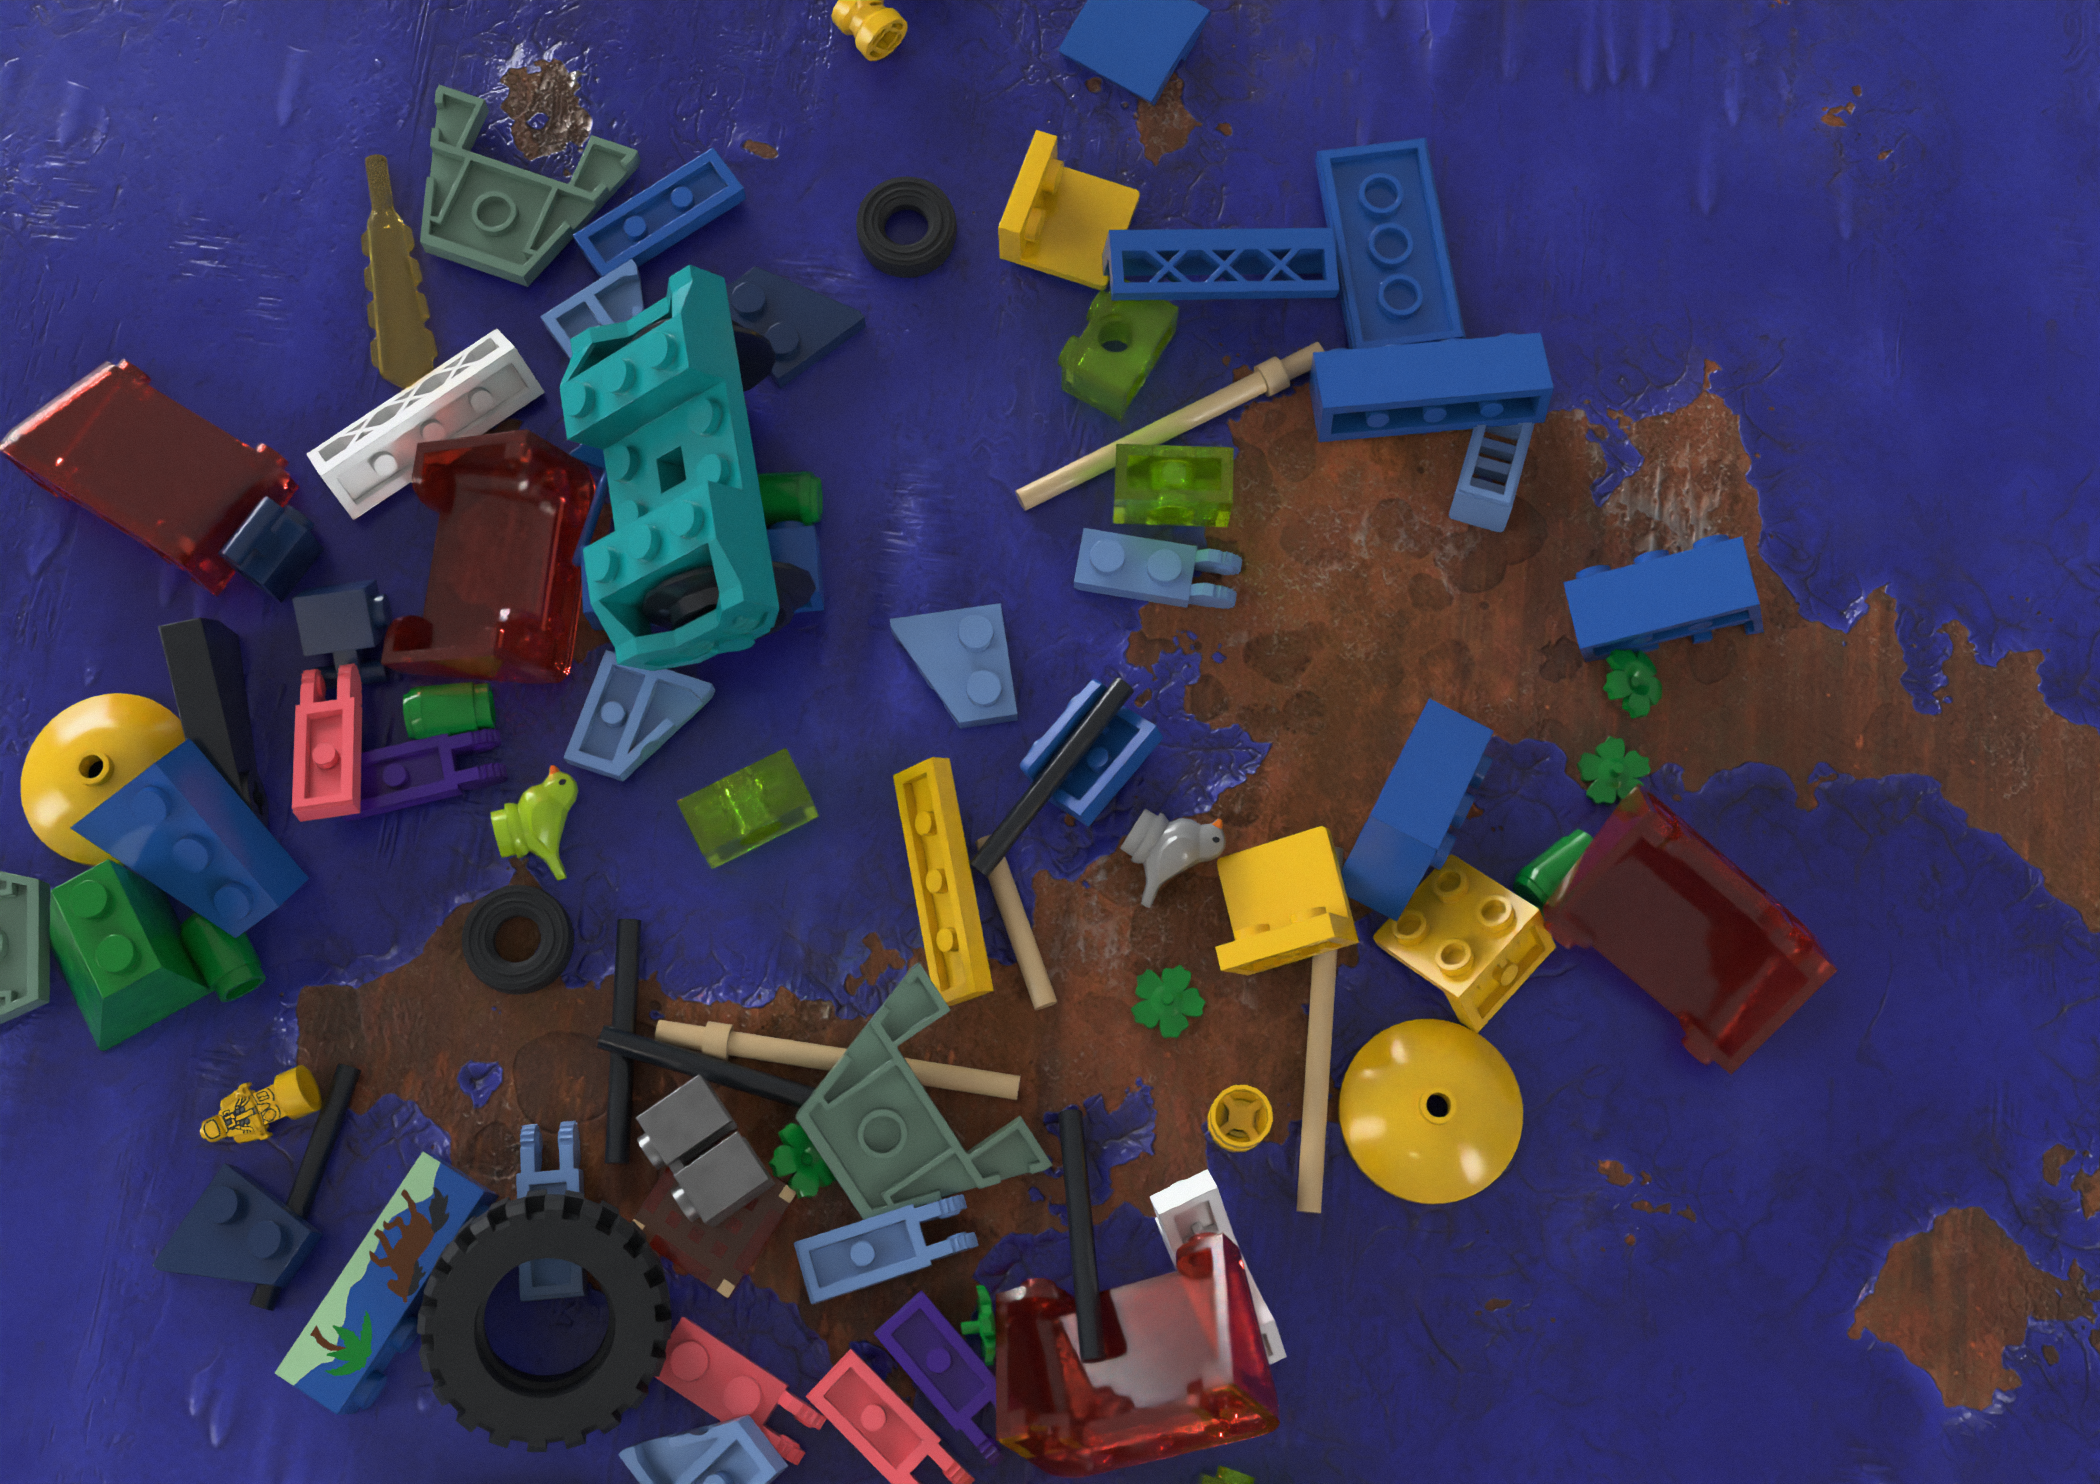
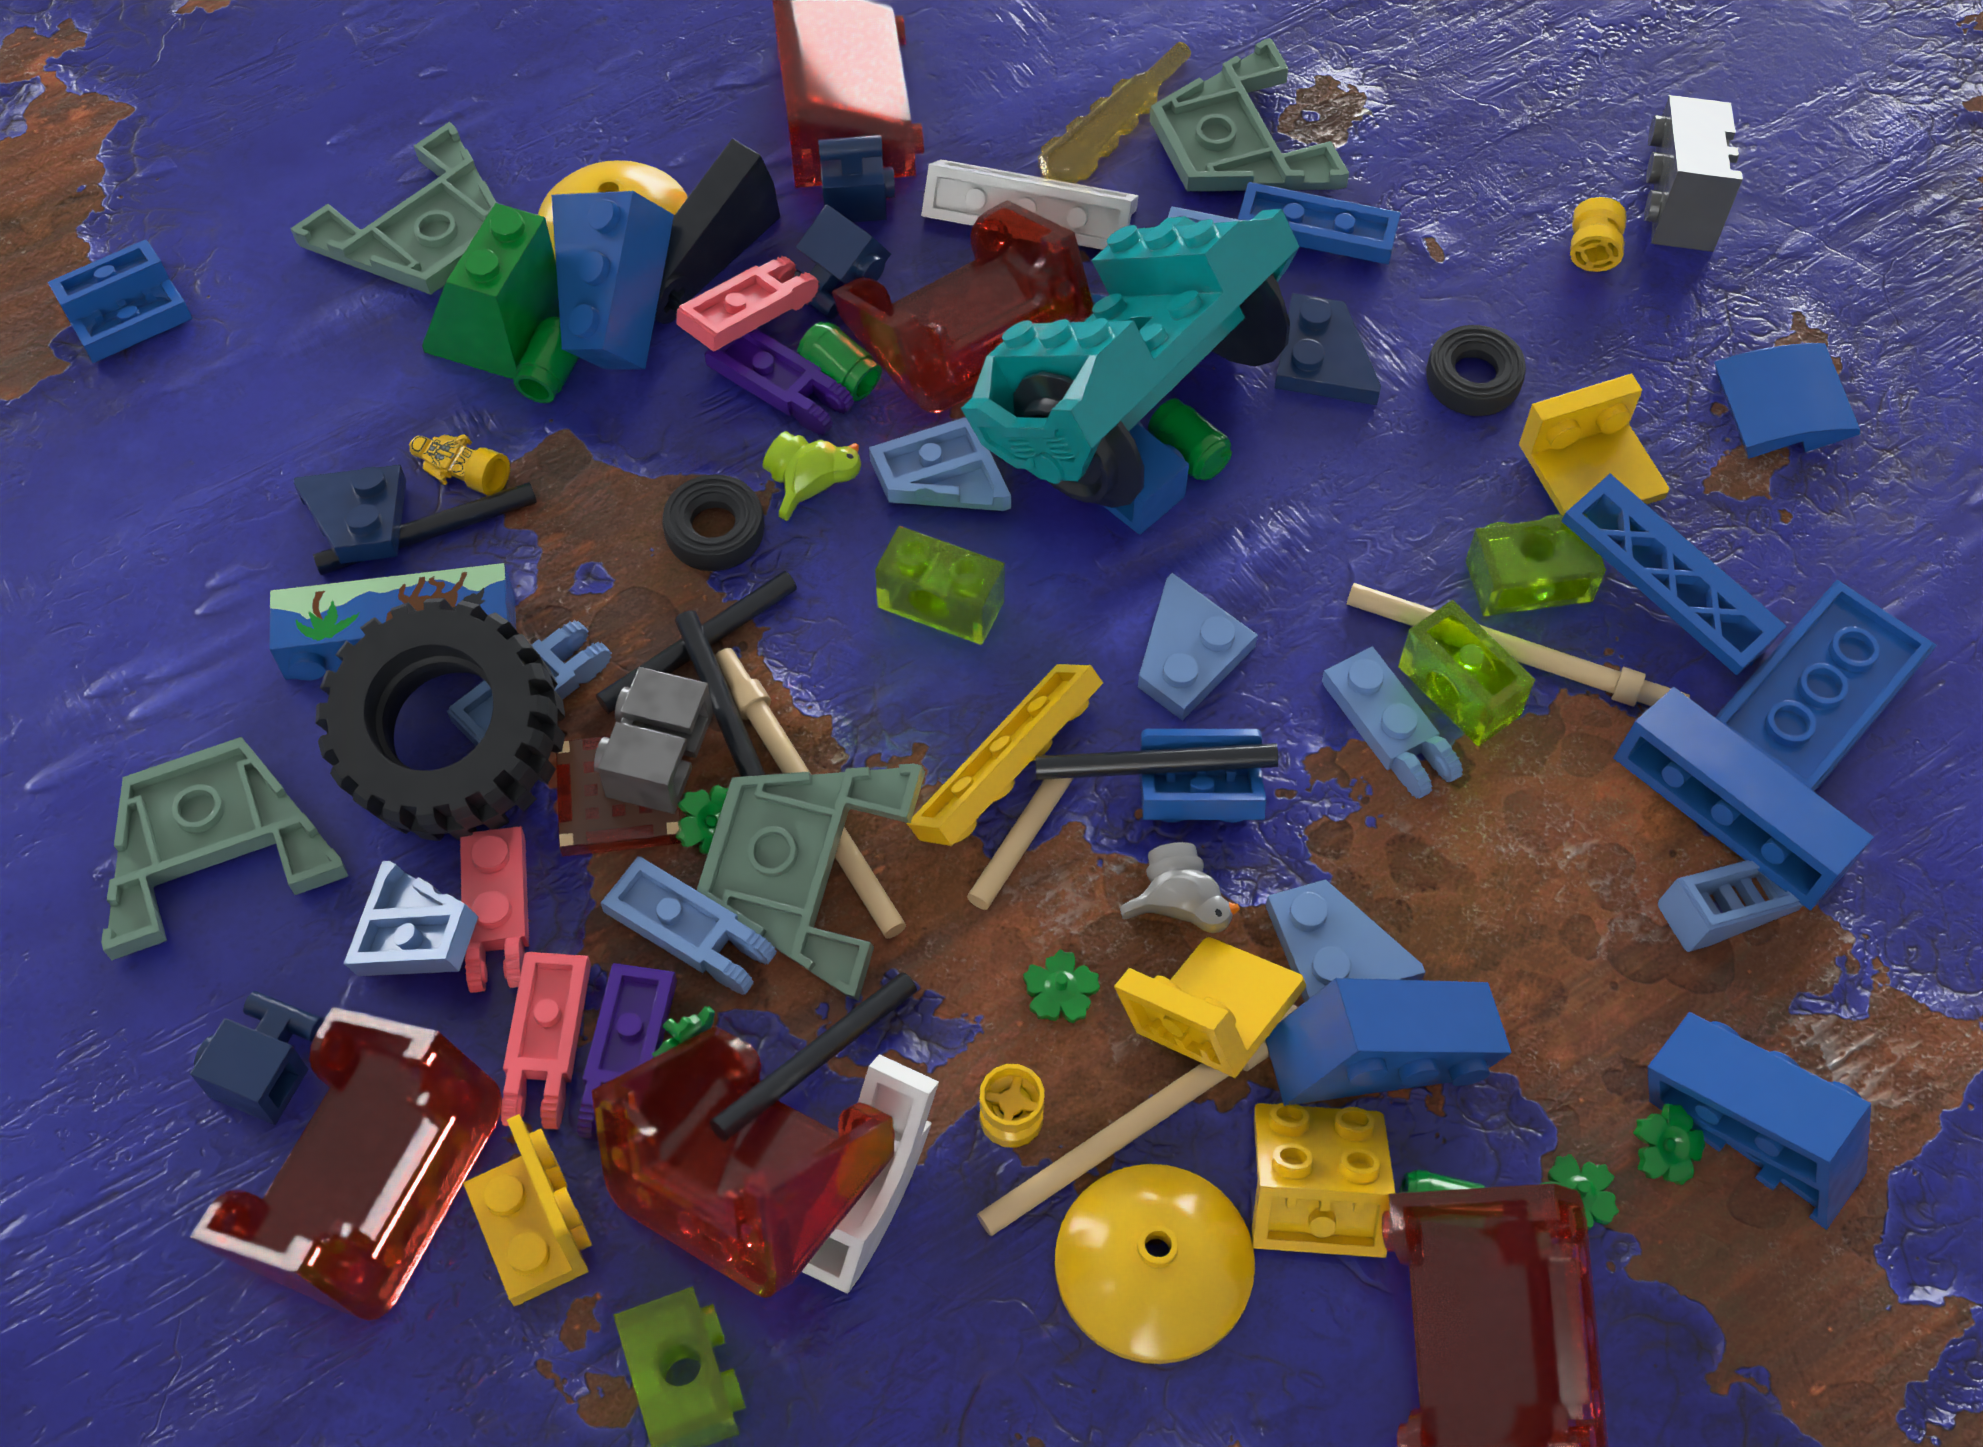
camera: 50 degrees right, 15 degrees down
none -> medium blue wing [1266,879,1425,1002]

